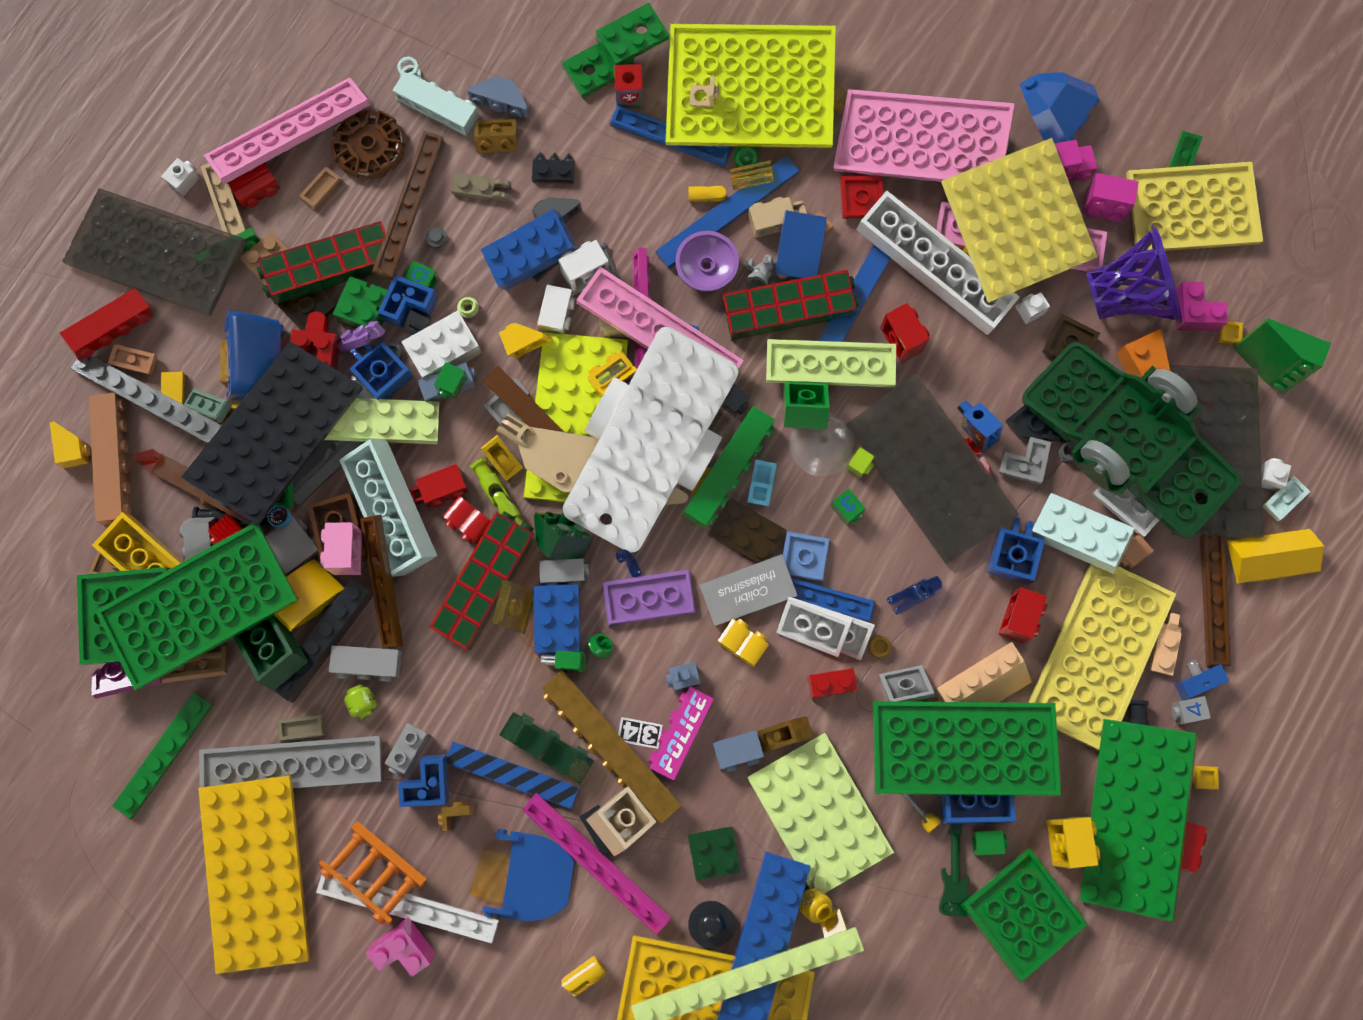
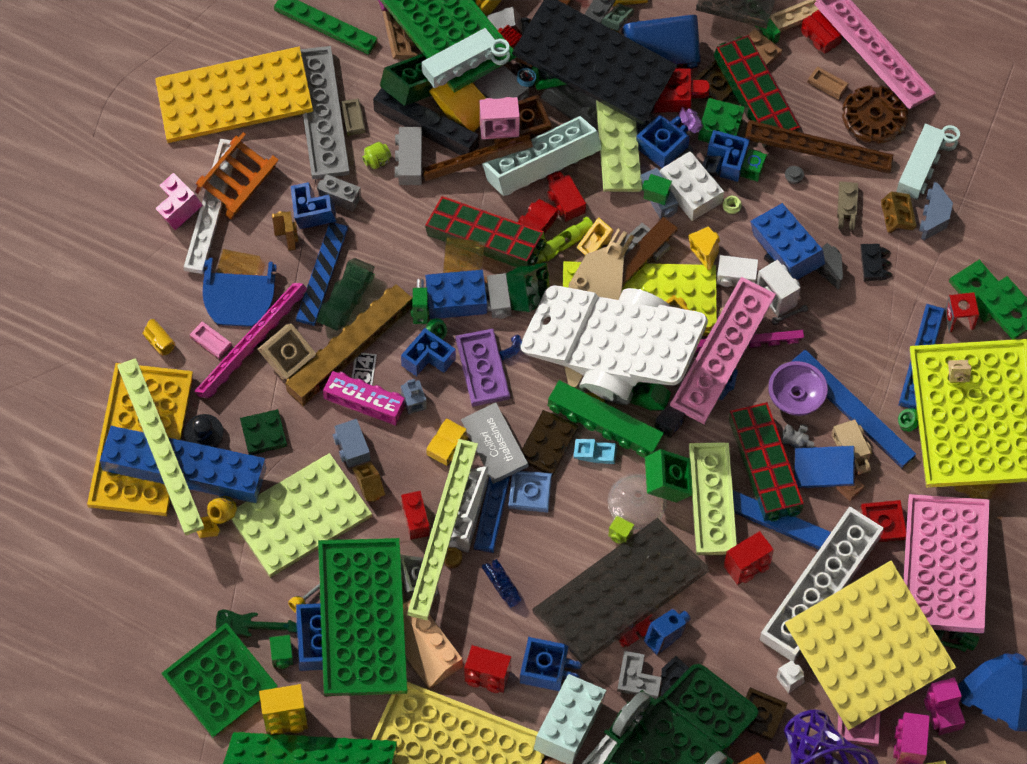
camera: 85 degrees right, 15 degrees down
yellow bar [689,186,726,202] -> none
clear yellow tile [730,160,774,190] -> none
green brick [830,489,866,526] -> none
none -> bright pink tile [190,321,232,359]
none -> blue brick [401,328,456,376]
none -> yellowish green plate [408,439,478,620]
none -> light aqua hinge [422,28,510,88]

